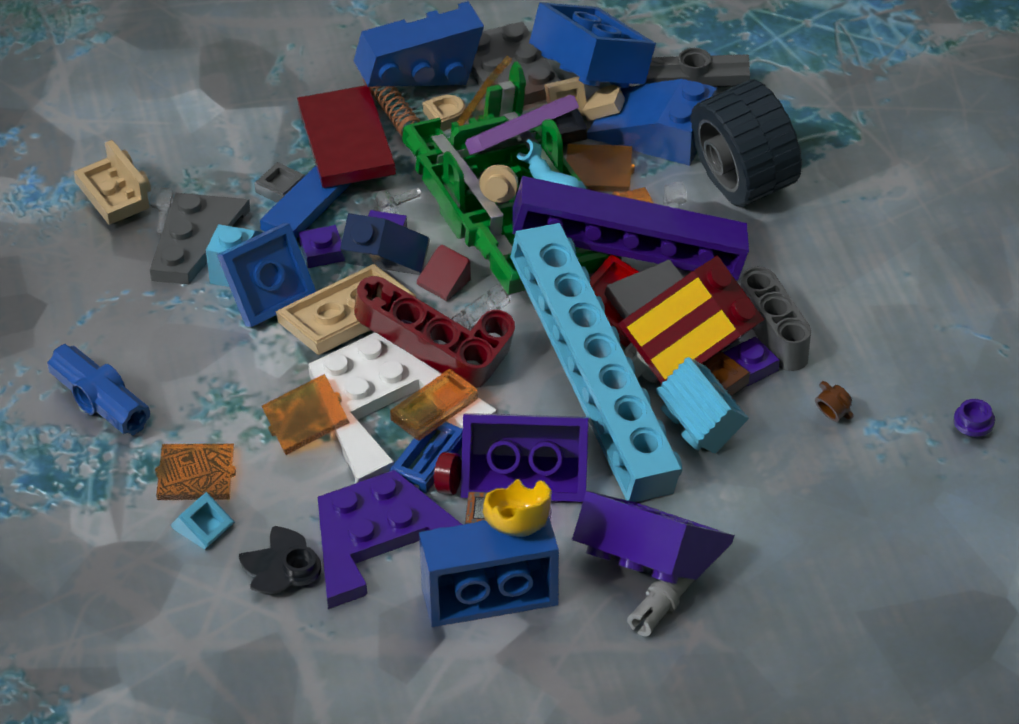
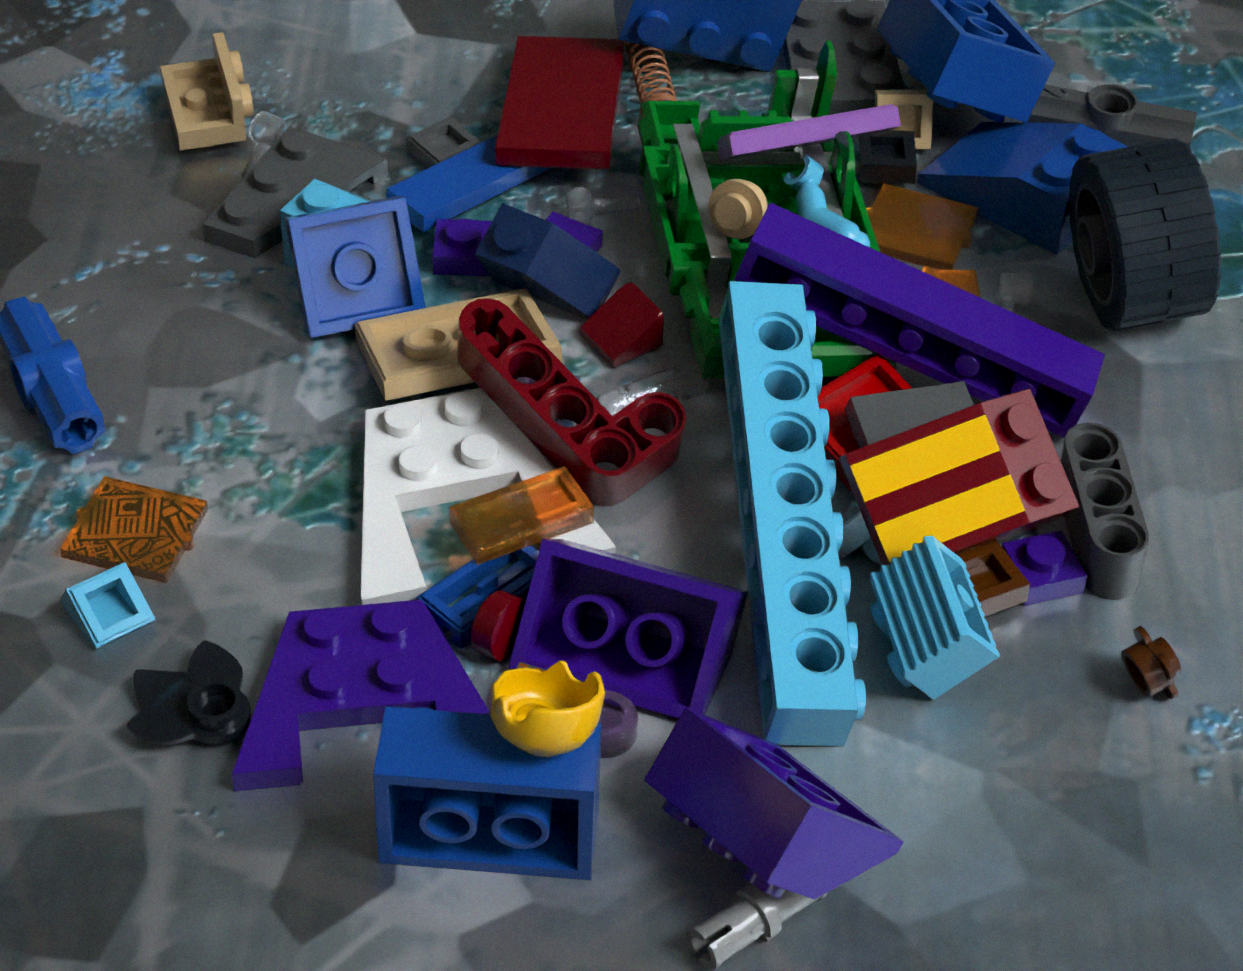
camera: 15 degrees right, 0 degrees up
clear orange piece [262,374,350,455] -> none
tan tile [423,95,466,131] -> none
clear orange piece [457,56,513,126] -> none
tan tile [583,85,625,121] -> none

